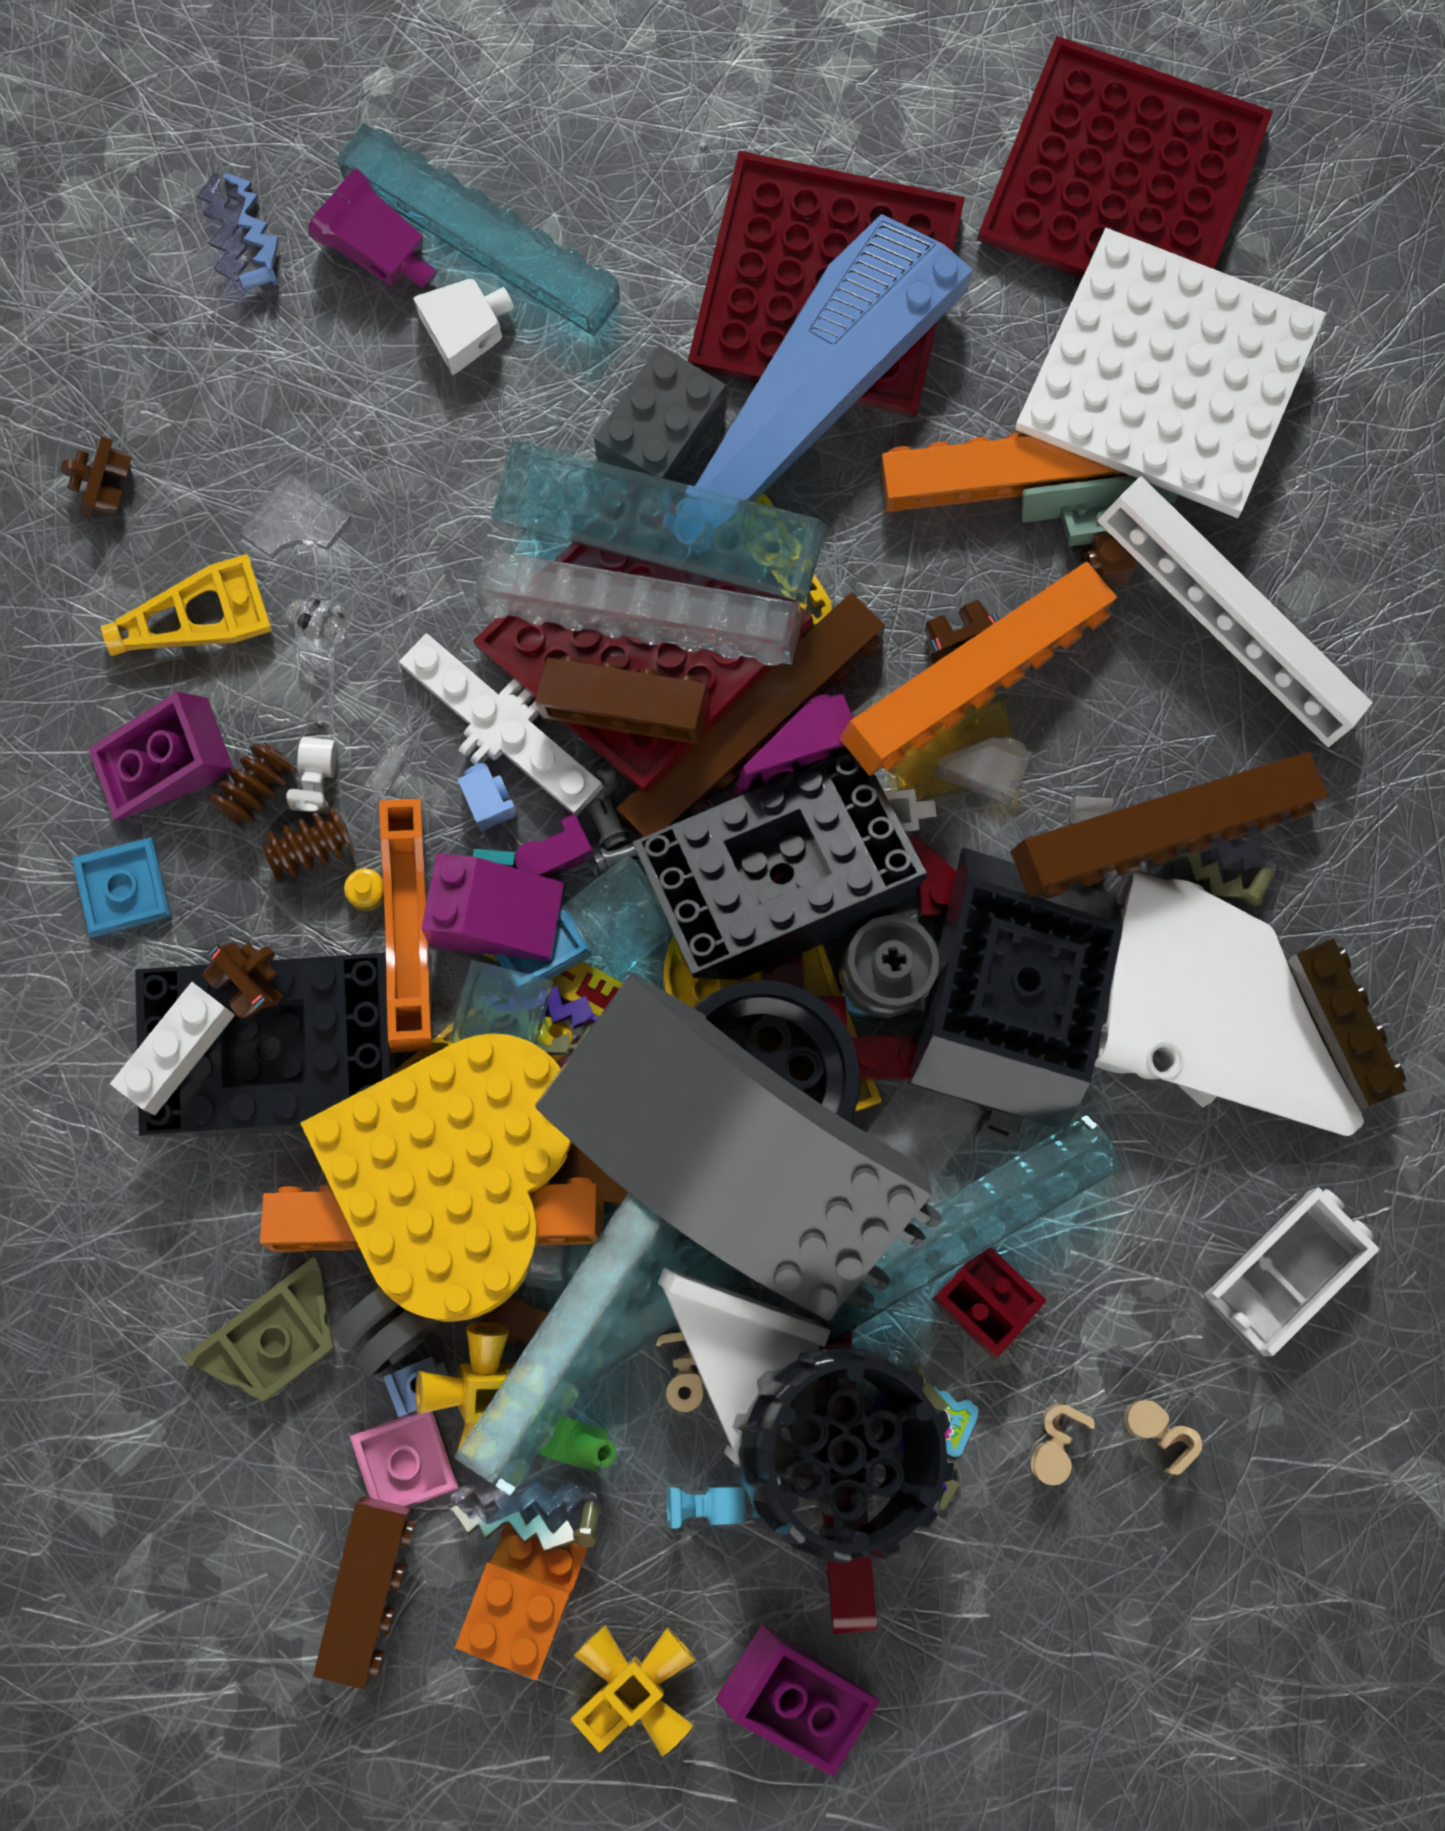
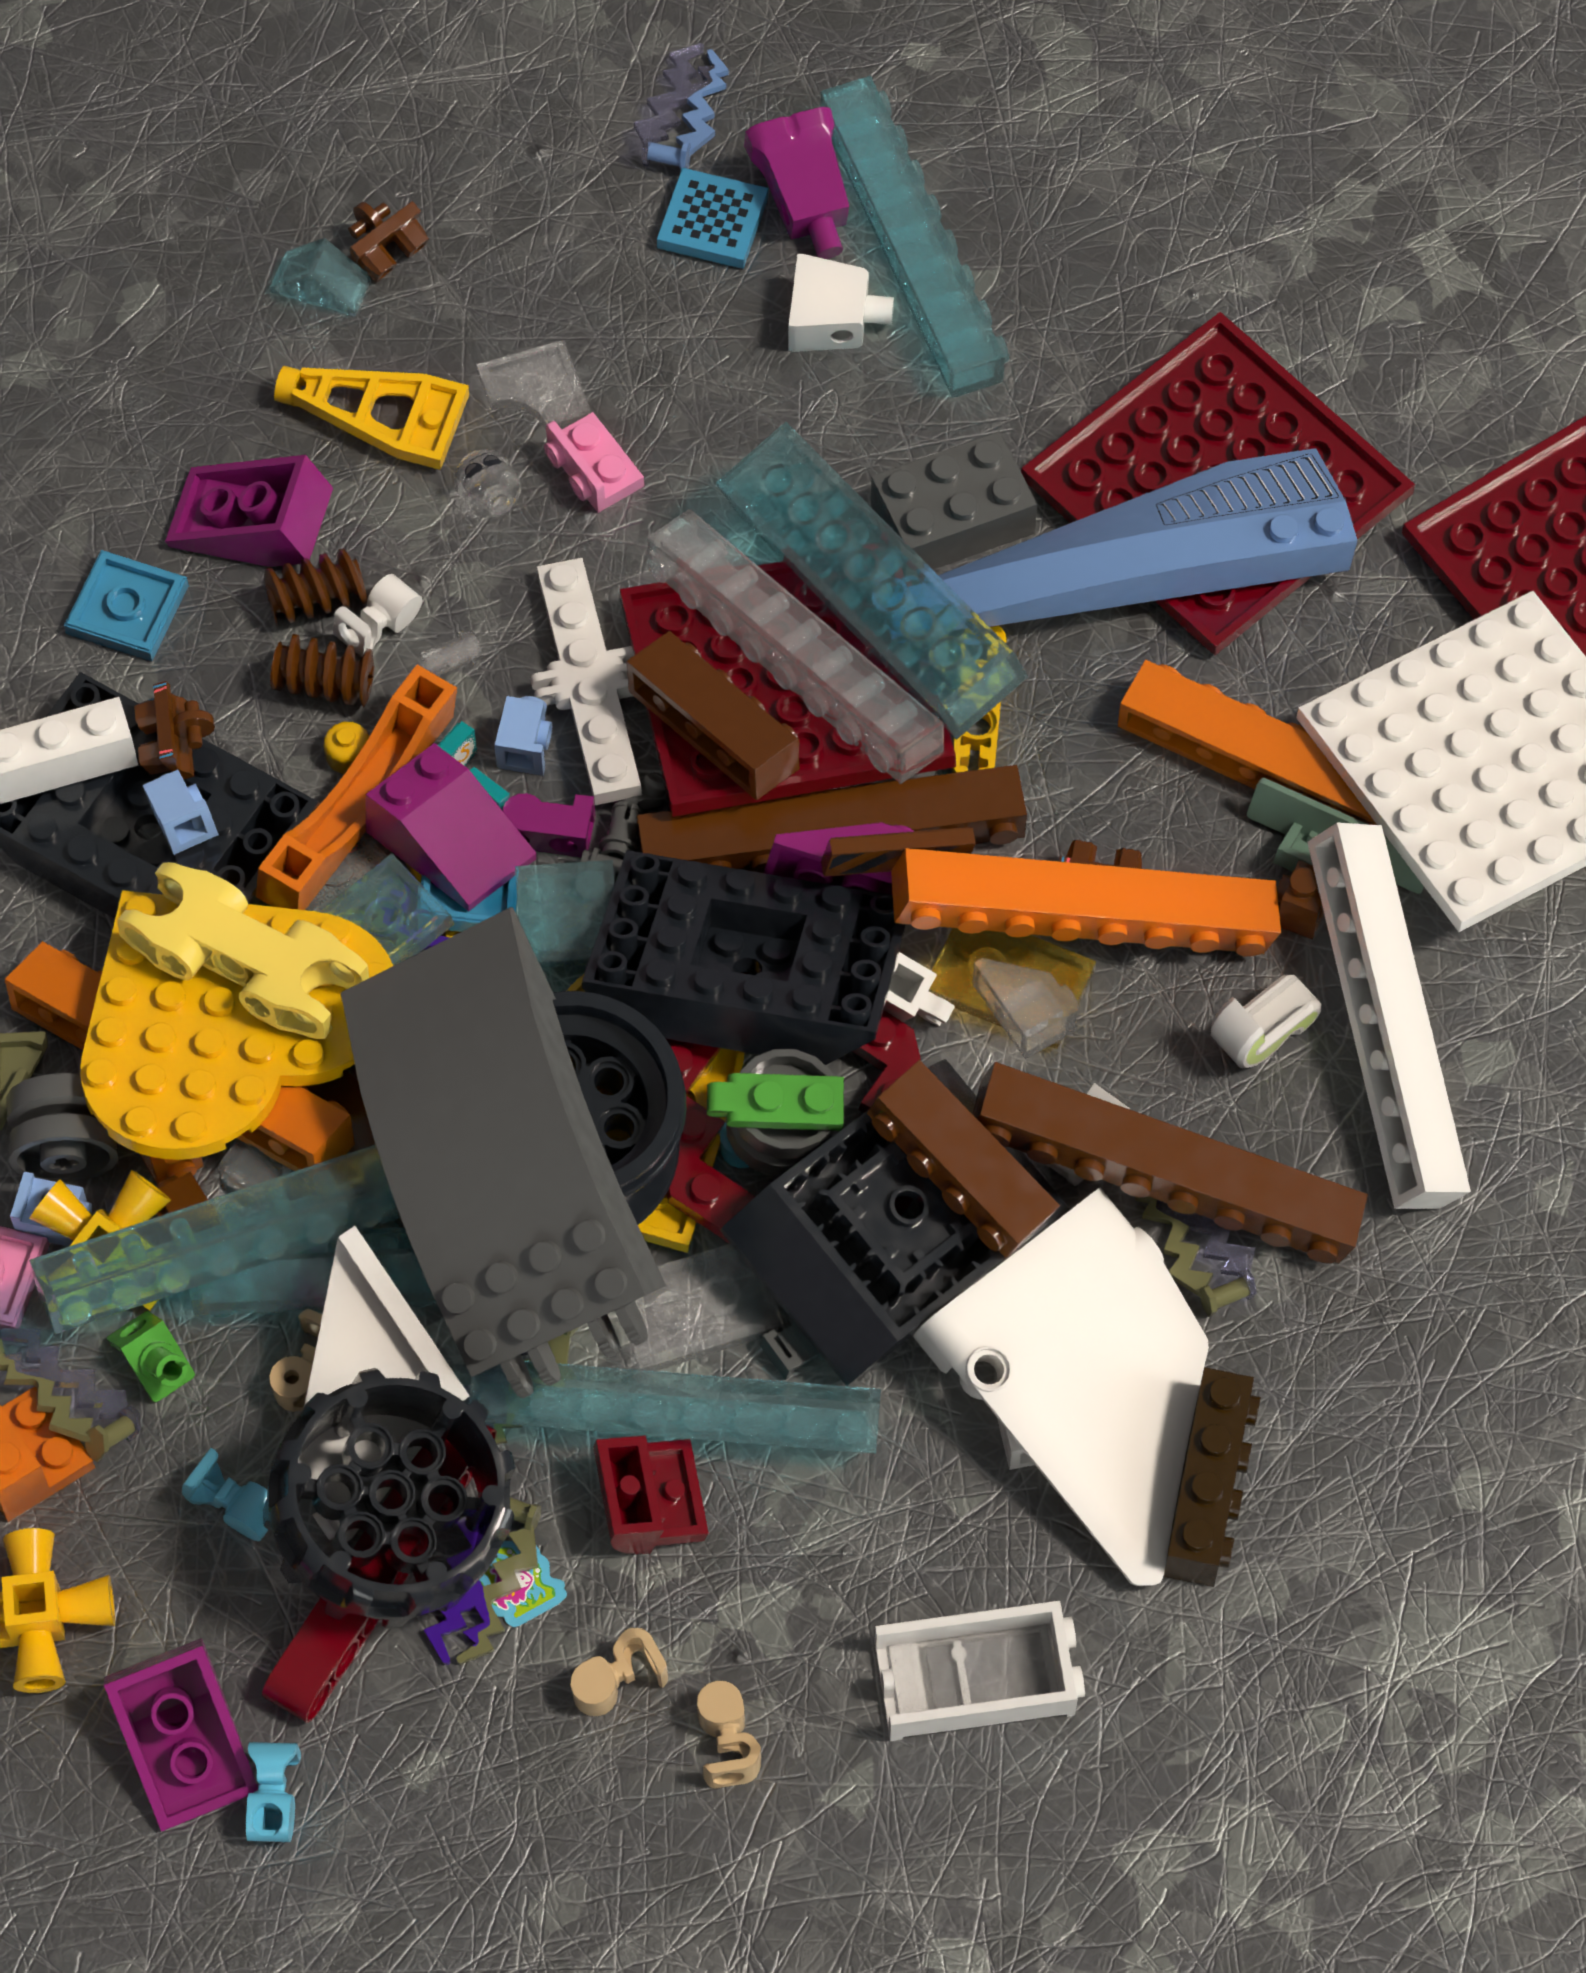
camera: 35 degrees right, 15 degrees down
none -> light yellow piece [117,862,369,1039]
none -> light blue brick [143,770,218,855]
none -> medium azure leg [246,1742,301,1842]
none -> clear light blue slope [270,238,371,317]
none -> teal tile [438,721,477,766]
none -> bright pink bracket [544,412,644,513]
none -> dark azure tile [657,168,769,269]
none -> bright green hinge [707,1073,844,1131]
none -> reddish brown tile [821,827,976,877]
none -> reddish brown brick [867,1060,1060,1259]
none -> white animal [1211,975,1321,1068]

